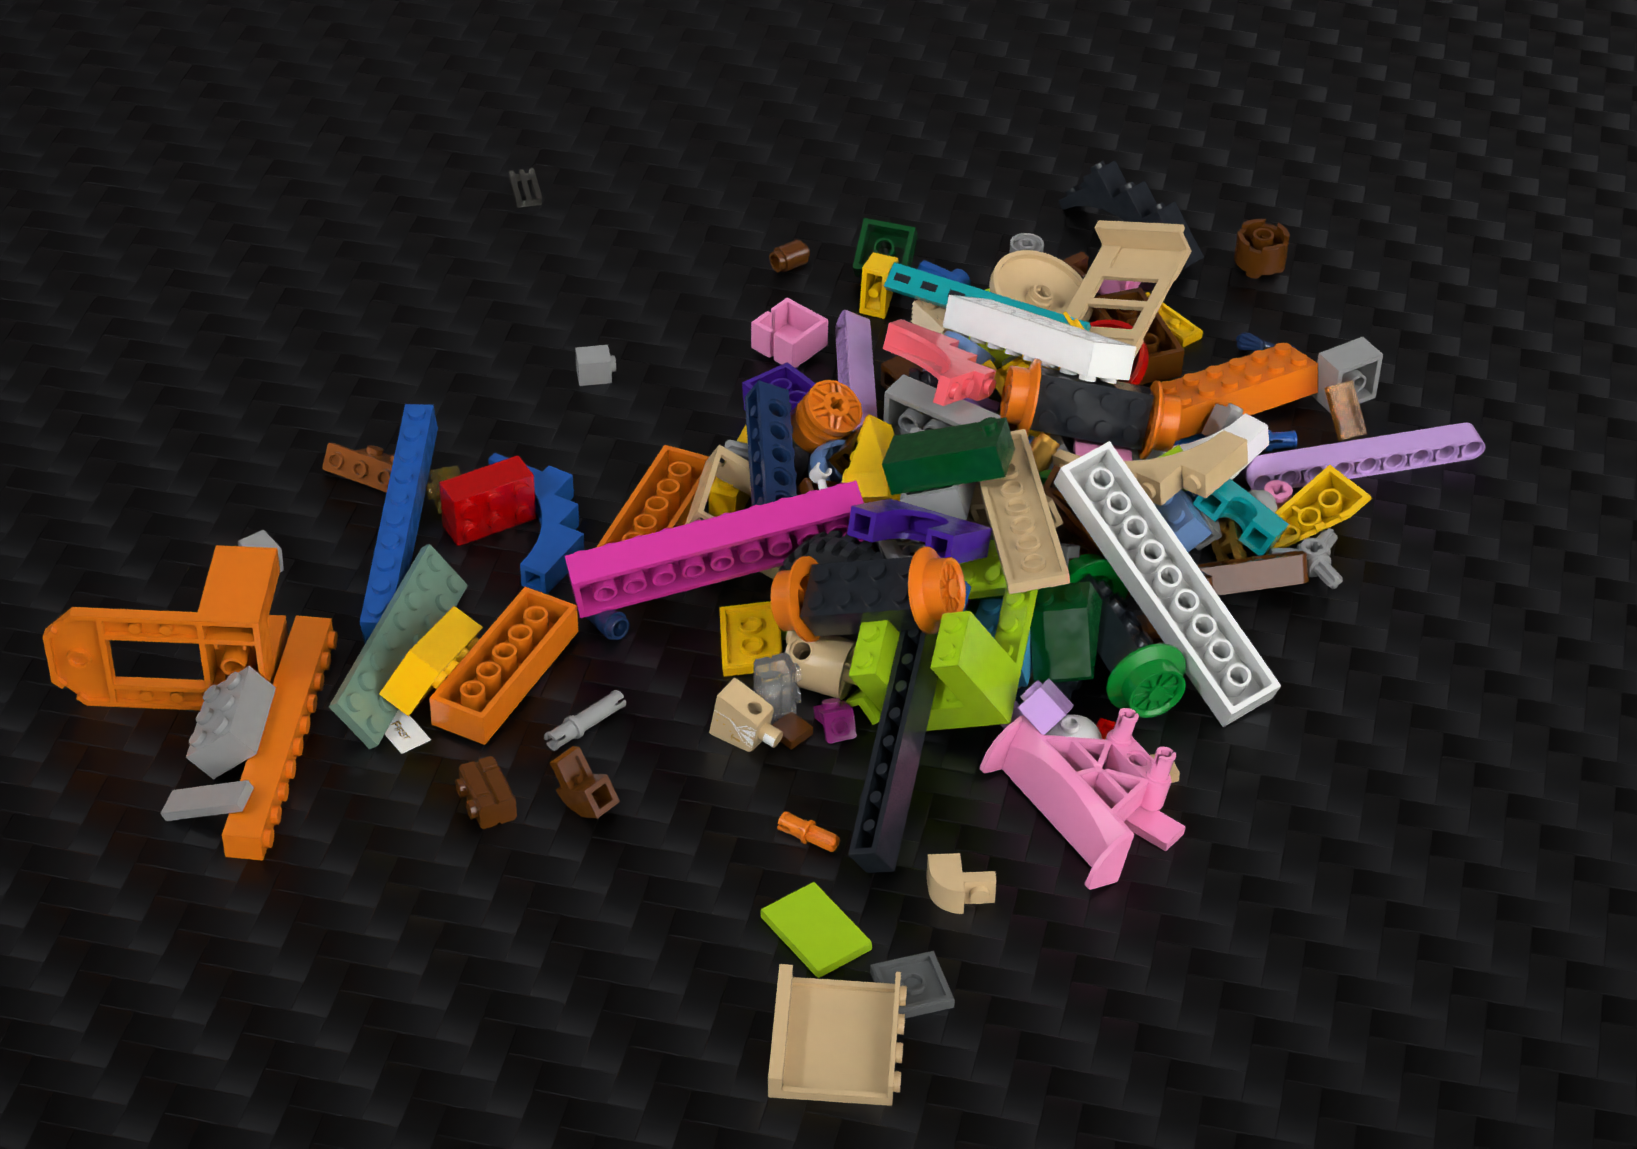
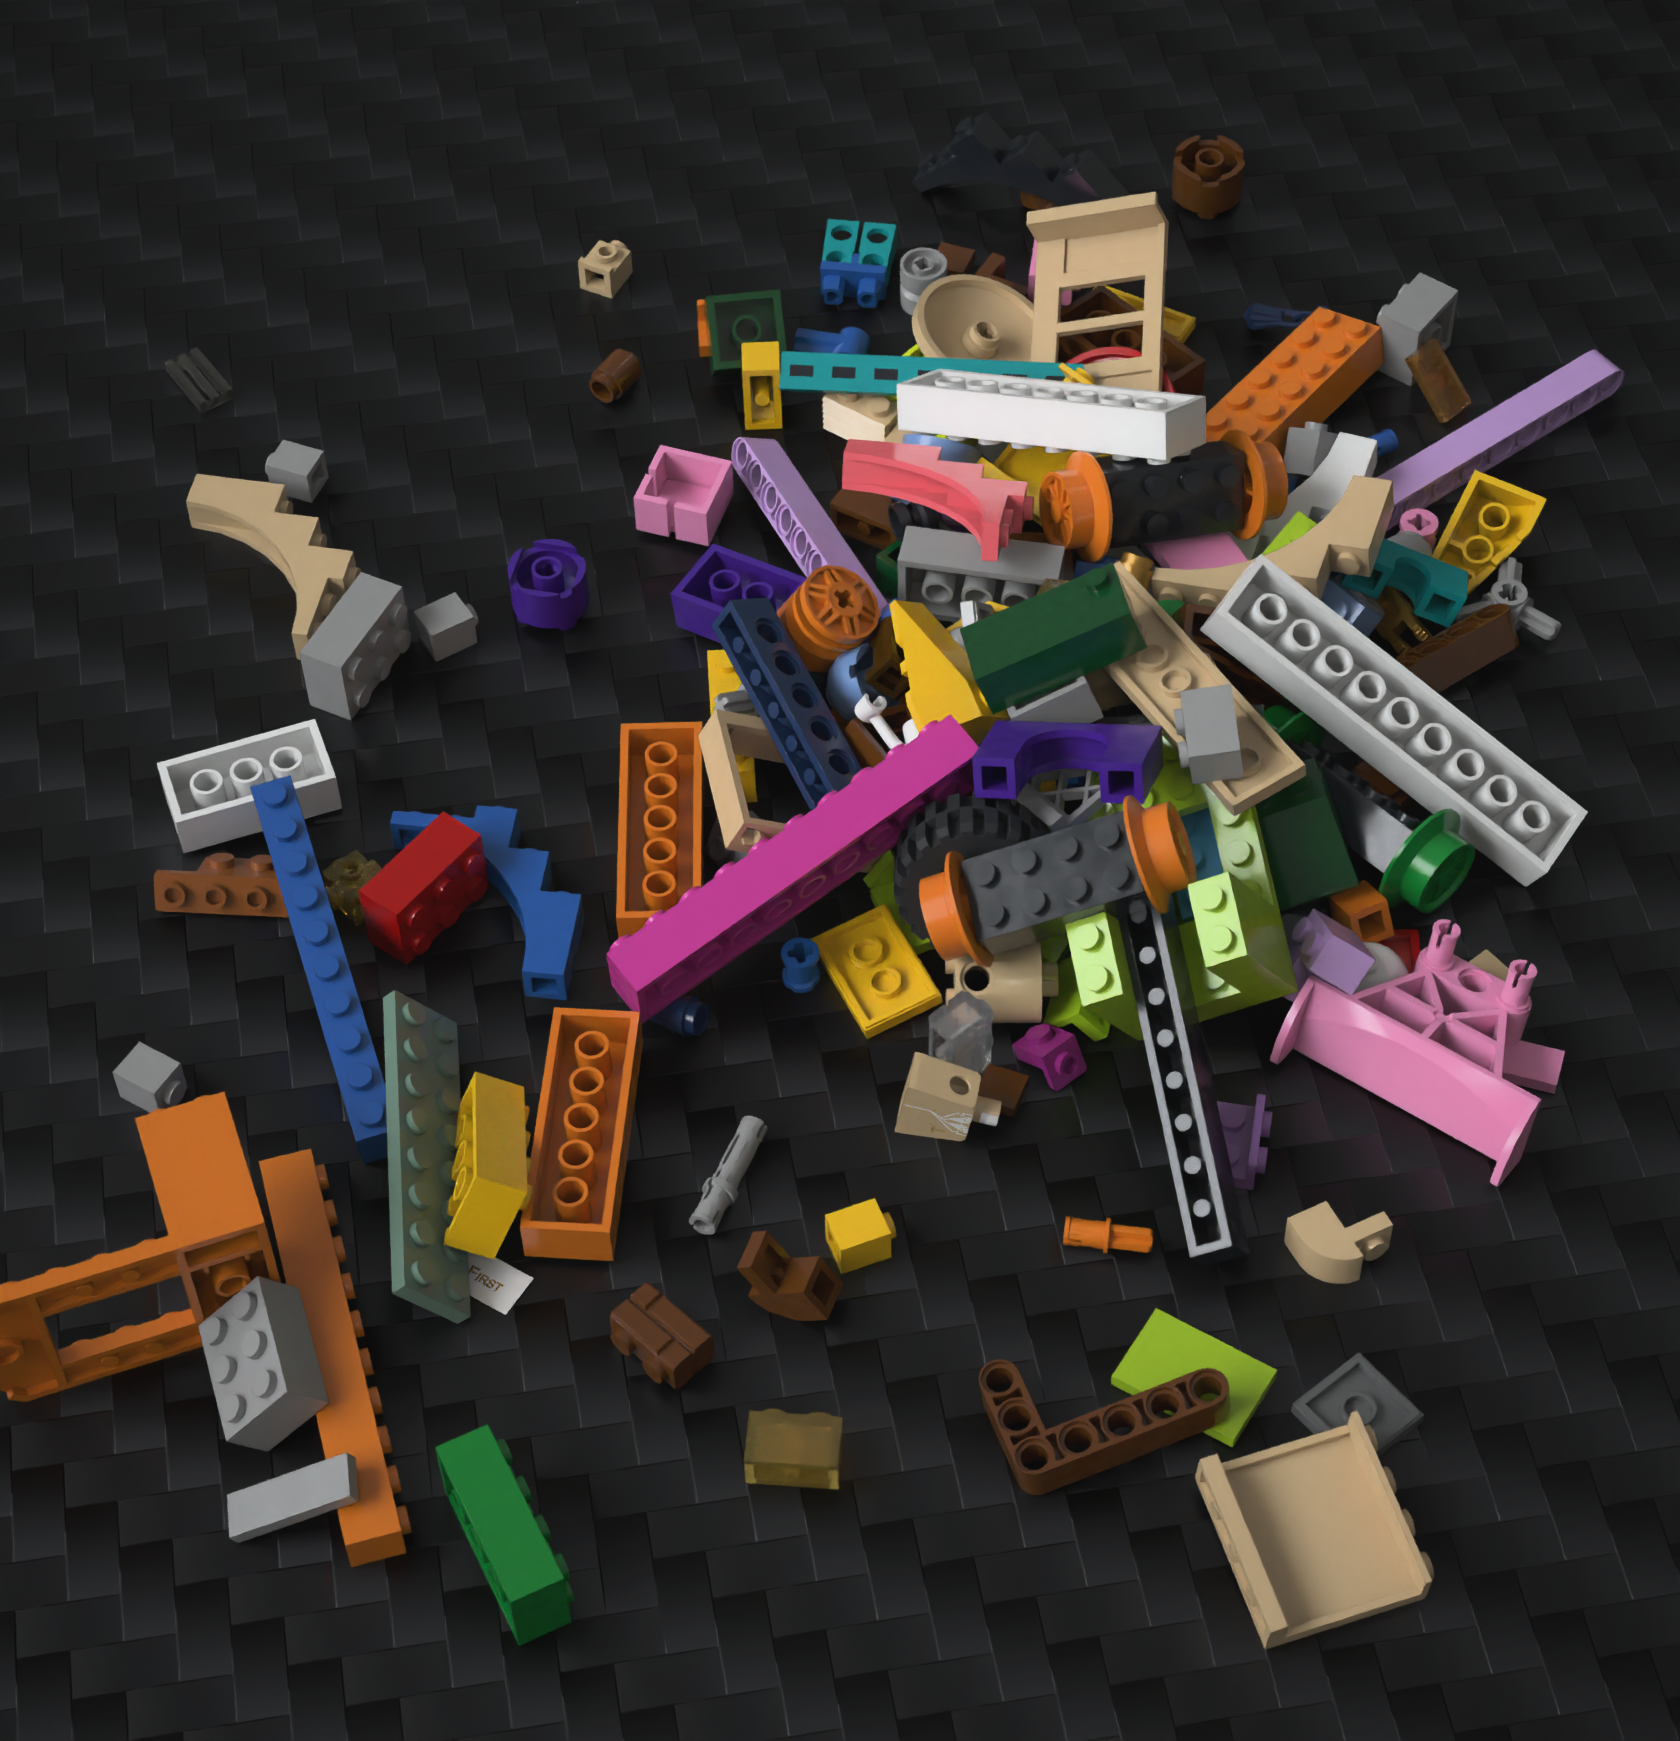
camera: 20 degrees left, 10 degrees up
none -> white brick [157,719,342,853]
none -> tan arch [186,474,361,660]
none -> light grey brick [265,440,329,503]
none -> light grey brick [299,572,412,720]
none -> green brick [435,1424,575,1646]
none -> dark purple brick [508,539,590,630]
none -> tan brick [578,240,633,299]
none -> clear yellow brick [744,1409,843,1489]
none -> blue bush [781,937,820,993]
none -> hips [820,219,897,308]
none -> yellow brick [825,1198,896,1274]
none -> reddish brown tile [937,242,975,276]
none -> reddish brown beam [978,1359,1231,1495]
none -> light grey brick [1174,684,1244,784]
none -> medium lavender bracket [1217,1094,1273,1190]
none -> orange brick [1328,880,1394,943]

